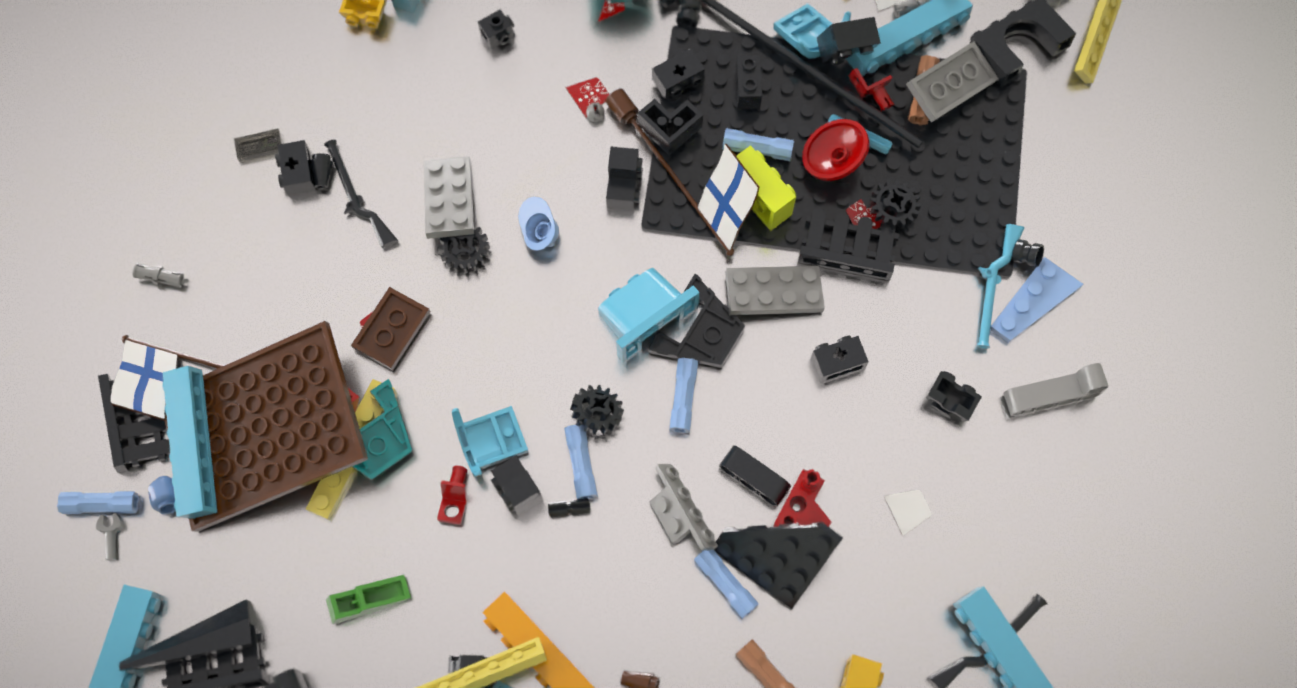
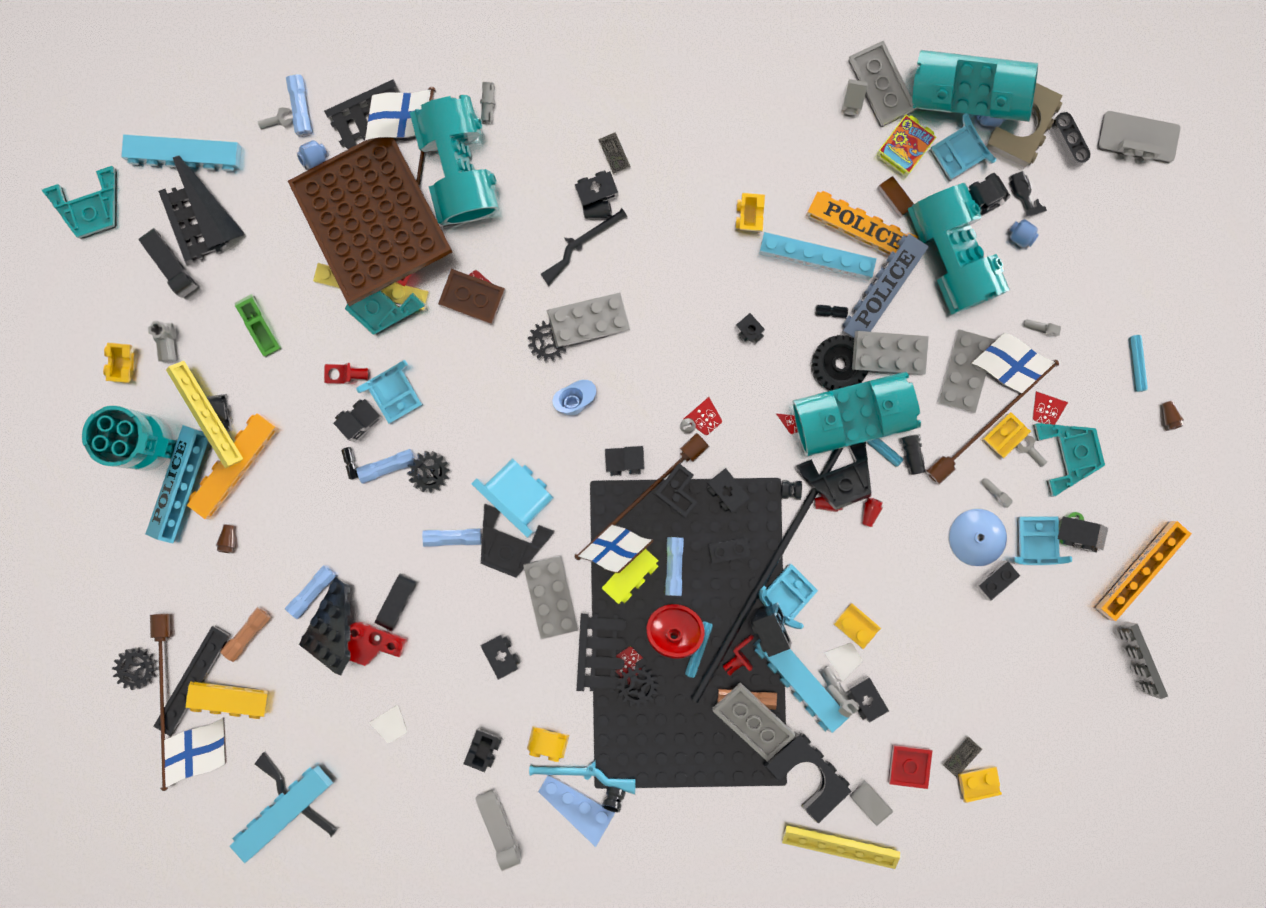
camera: 85 degrees right, 15 degrees up
medium azure brick [162,366,217,519] -> none
light grey bracket [649,464,718,551] -> none
none -> teal cylinder [410,95,499,226]
none -> yellow cylinder [527,726,570,762]

